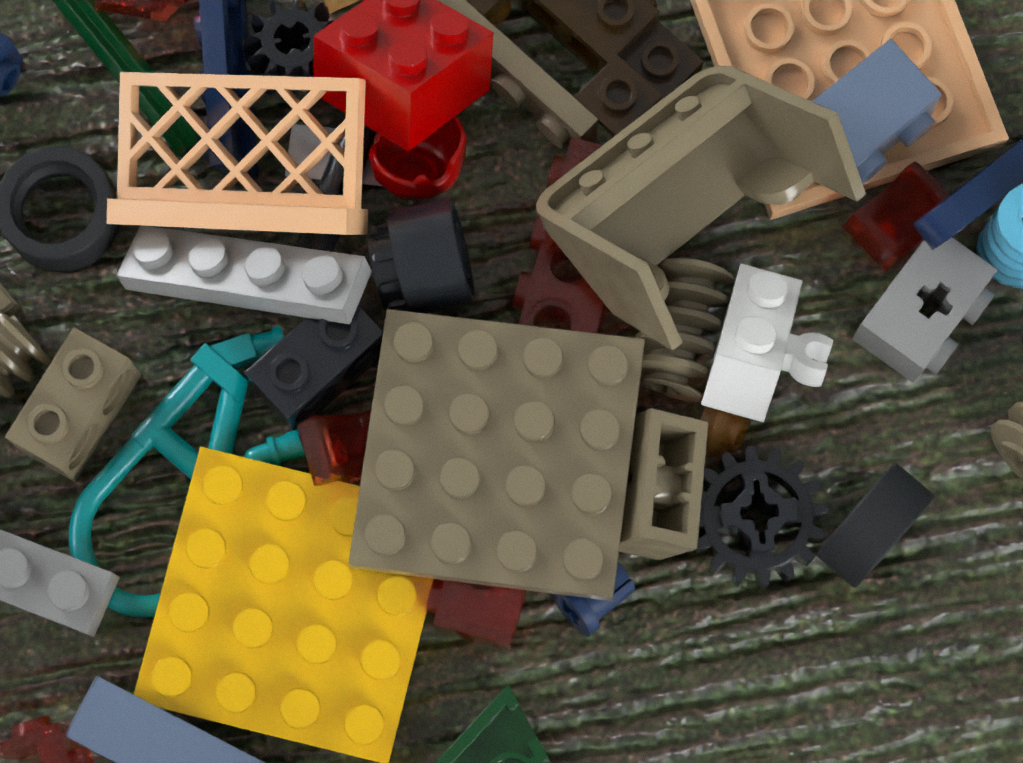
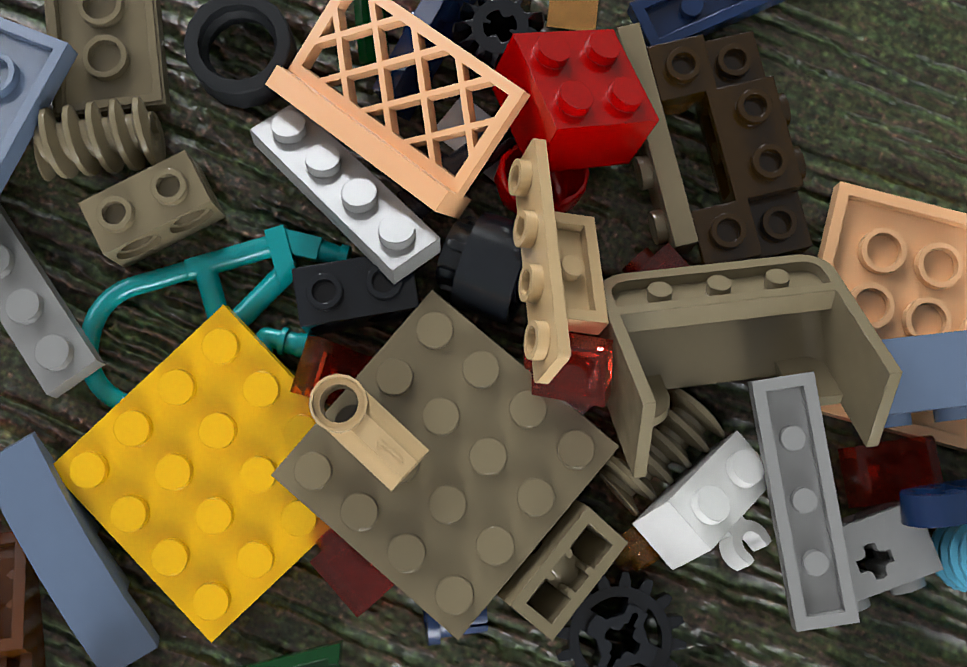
camera: 30 degrees right, 5 degrees up
none -> tan piece [309,373,430,492]
none -> tan bracket [508,138,609,384]
none -> clear red bracket [524,333,613,407]
none -> light grey plate [748,371,860,632]

